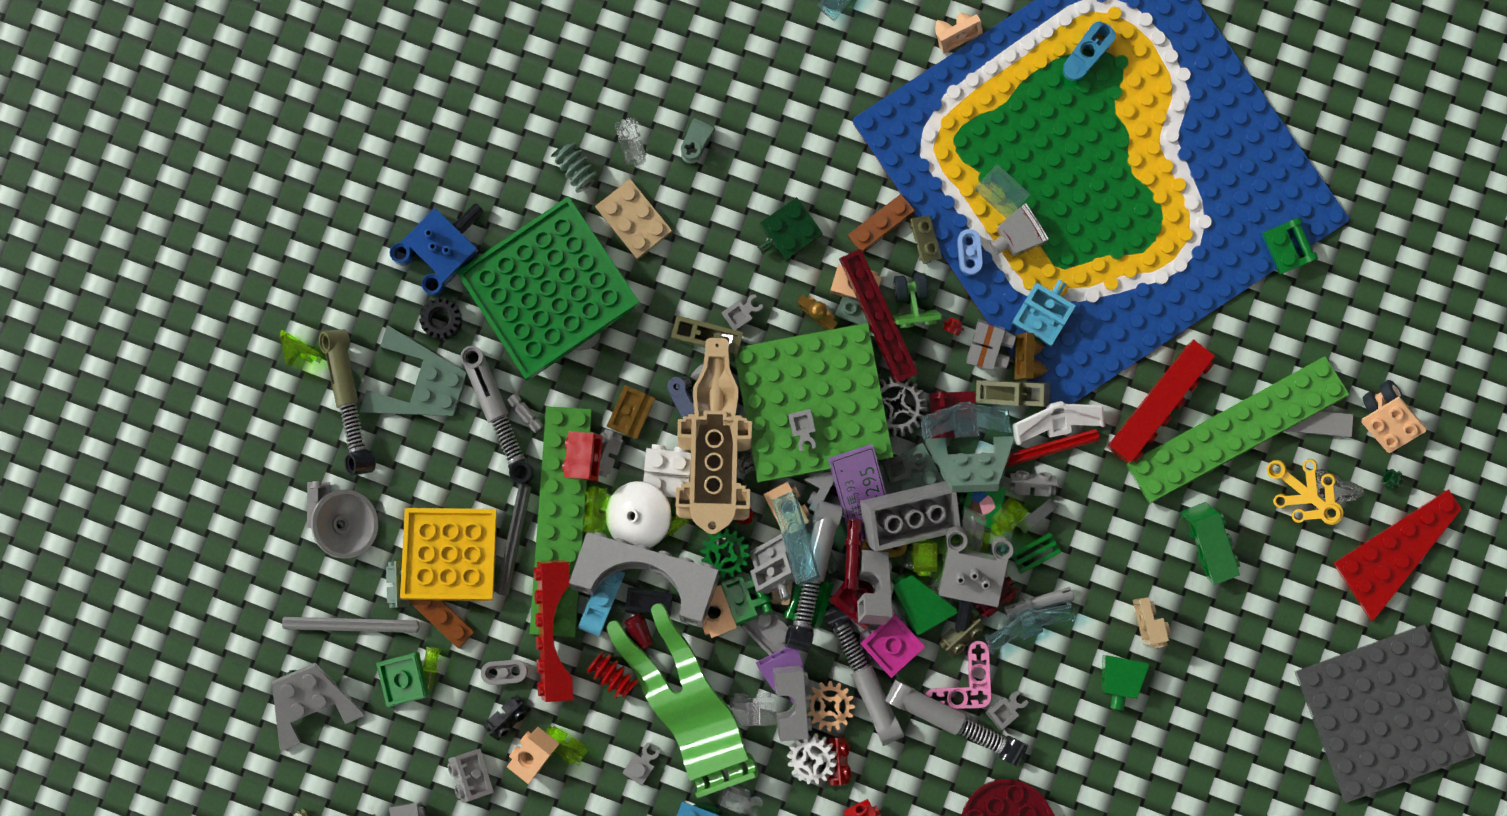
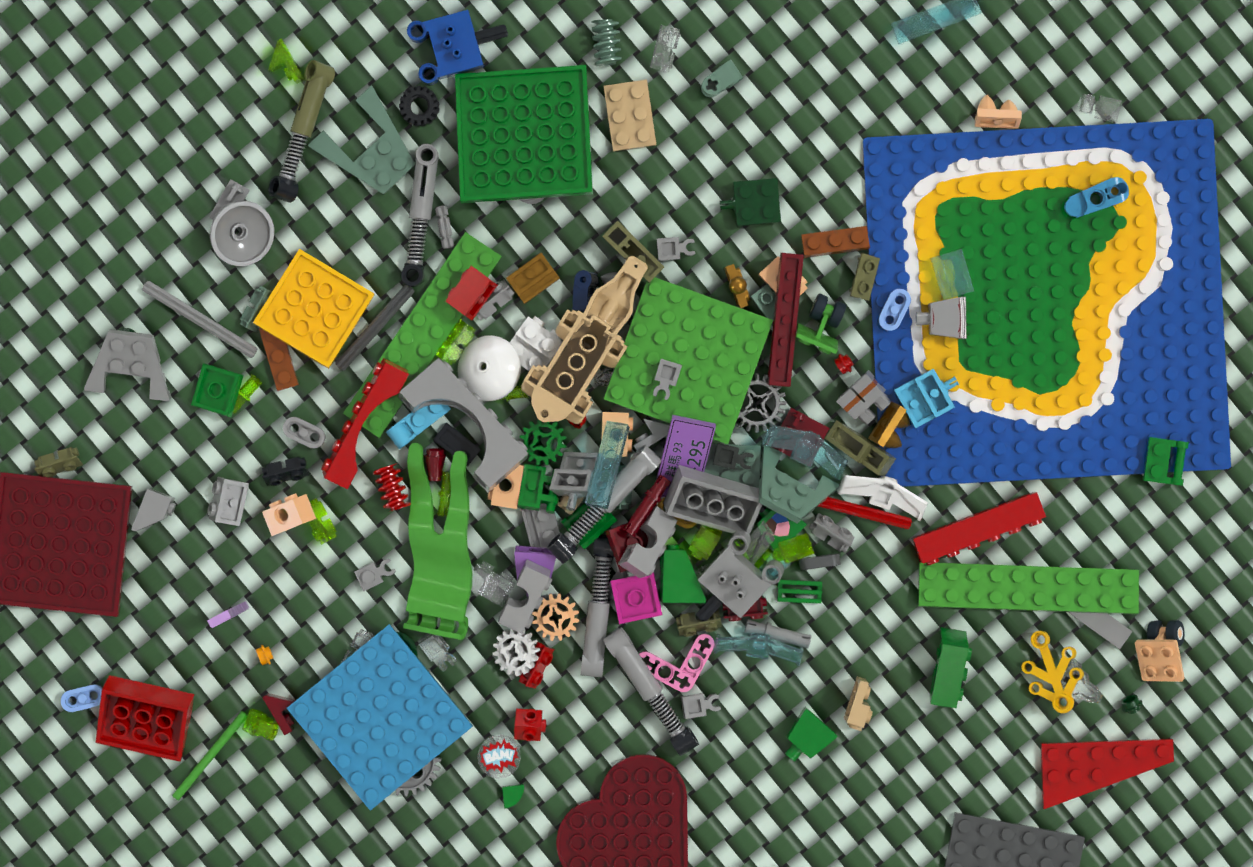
camera: 30 degrees right, 5 degrees up
none -> clear neon green pin [437,471,451,517]

